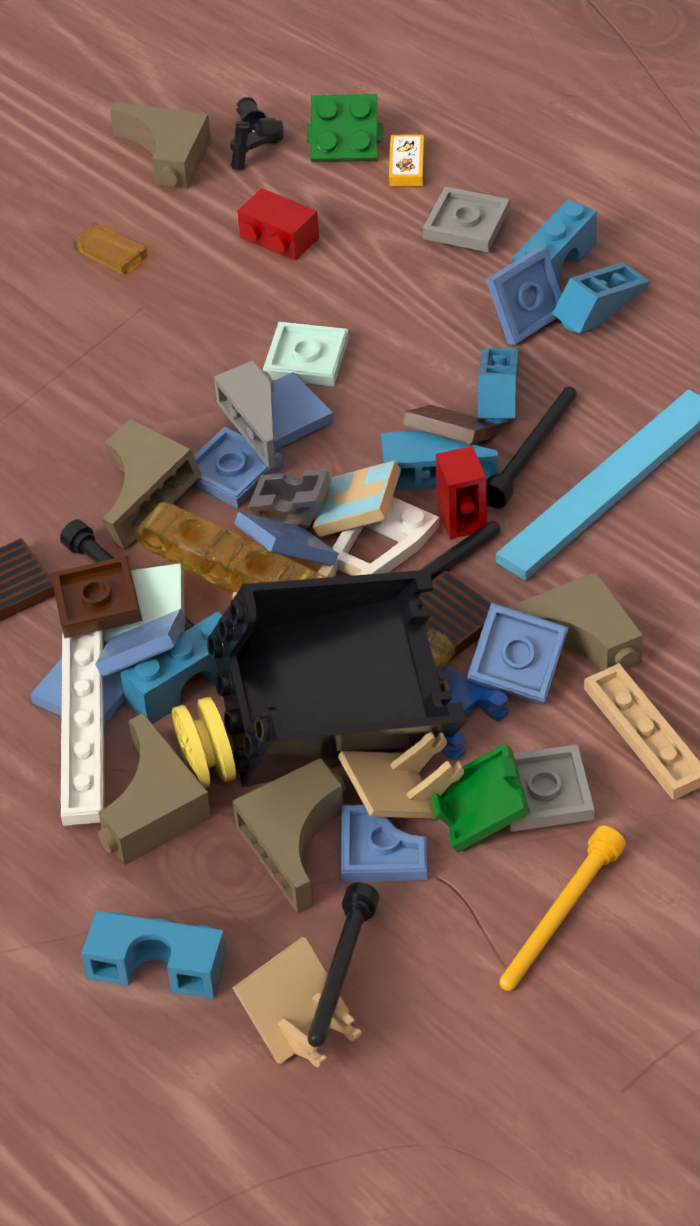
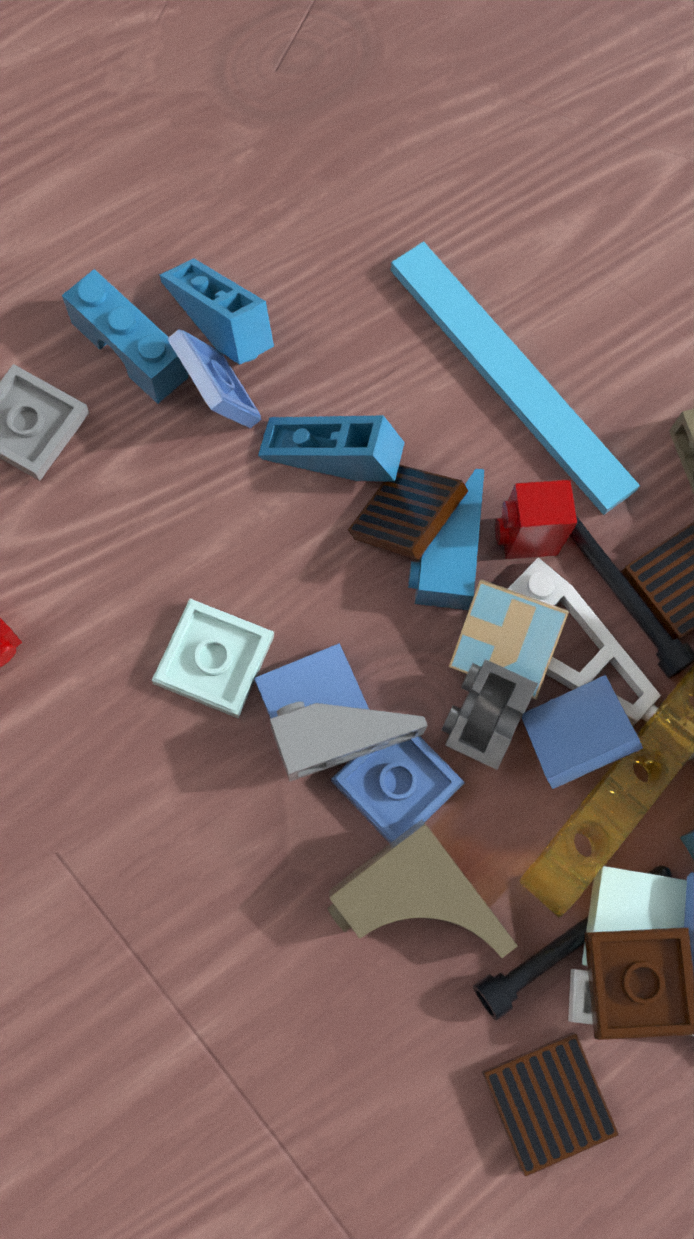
camera: 90 degrees left, 25 degrees up
black piece [486,386,577,509] -> none

